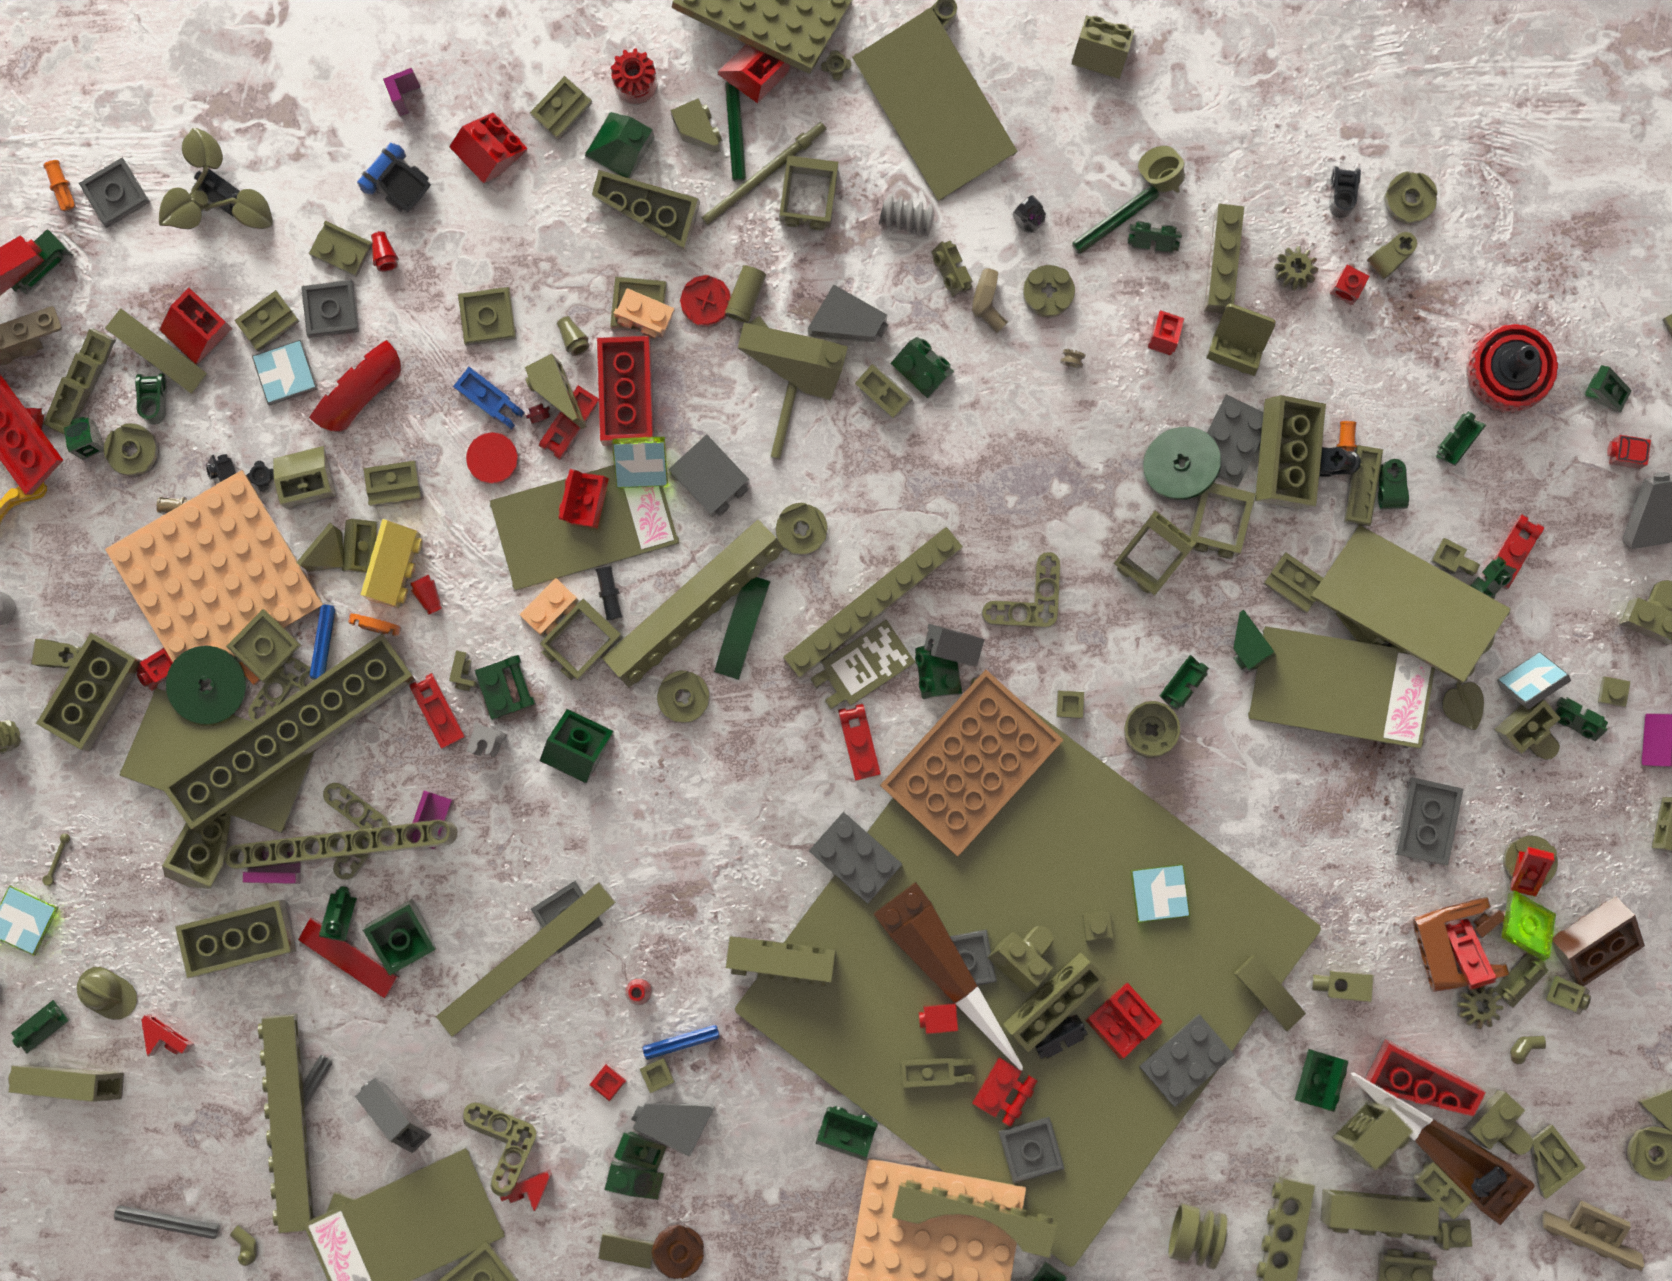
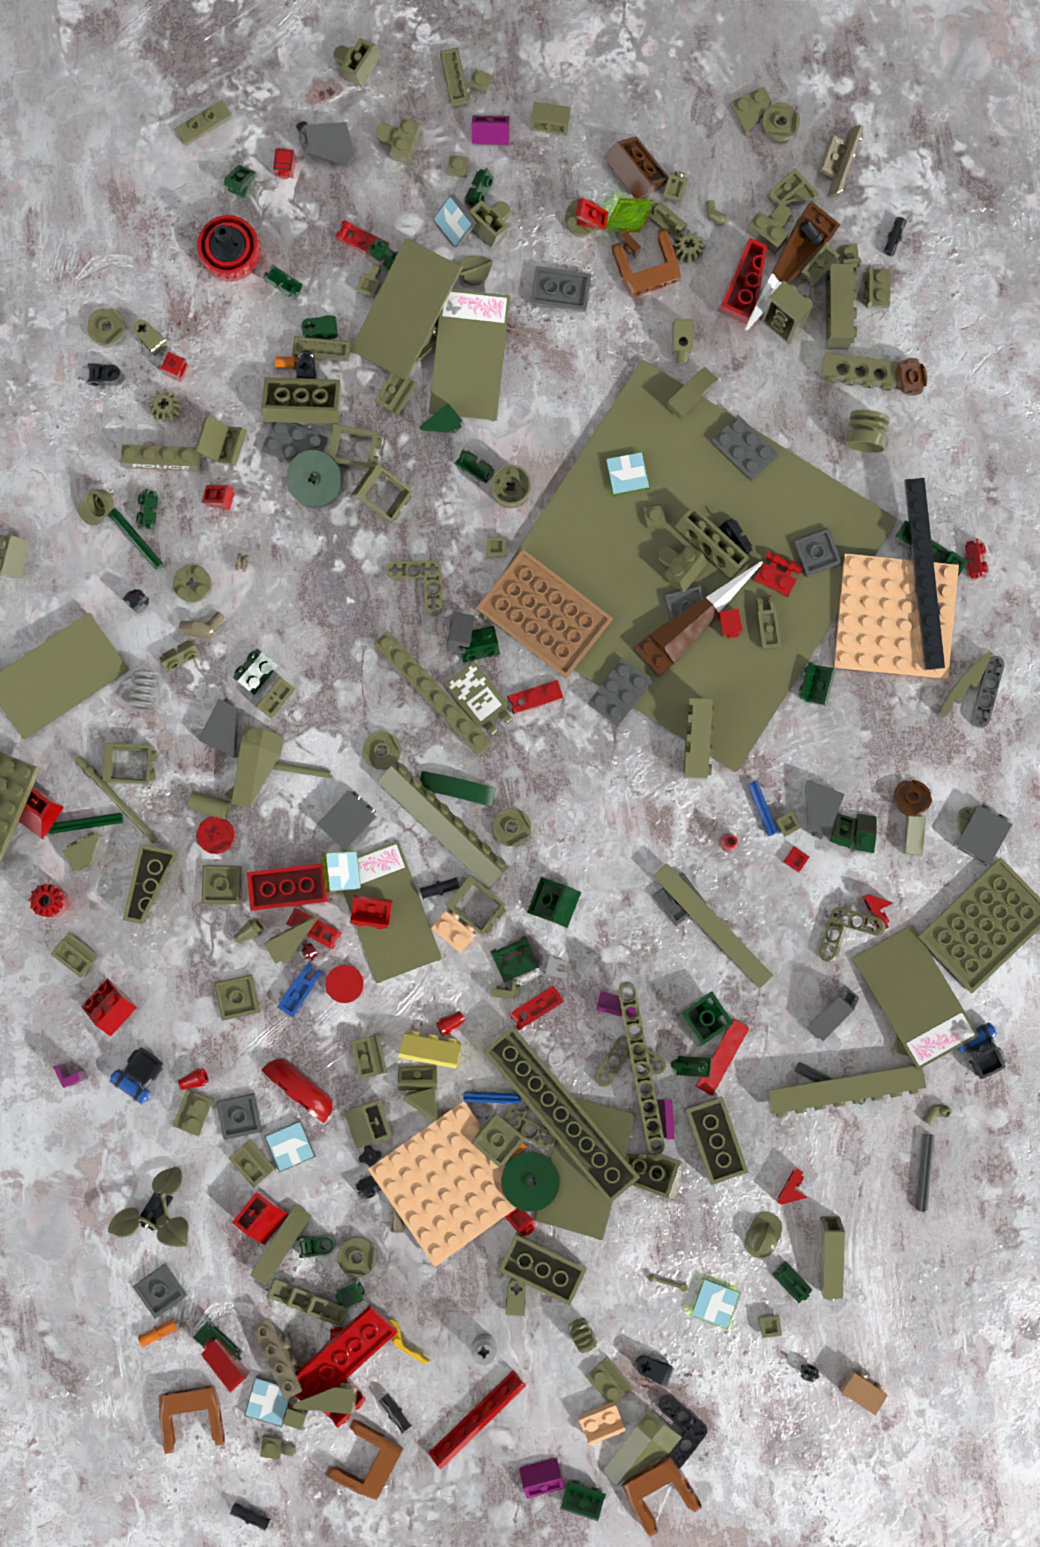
camera: 90 degrees left, 0 degrees up
orange tile [348,613,401,637] -> none
dark green slope [585,112,655,179] -> none
light nougat bracket [614,288,675,339] -> none
olive plate [821,50,851,81] -> none
olive arch [892,1180,1057,1258] -> none
red slope [1085,982,1163,1060] -> none
dark green bracket [1294,1049,1349,1112] -> none
plate [1445,918,1496,990] -> none

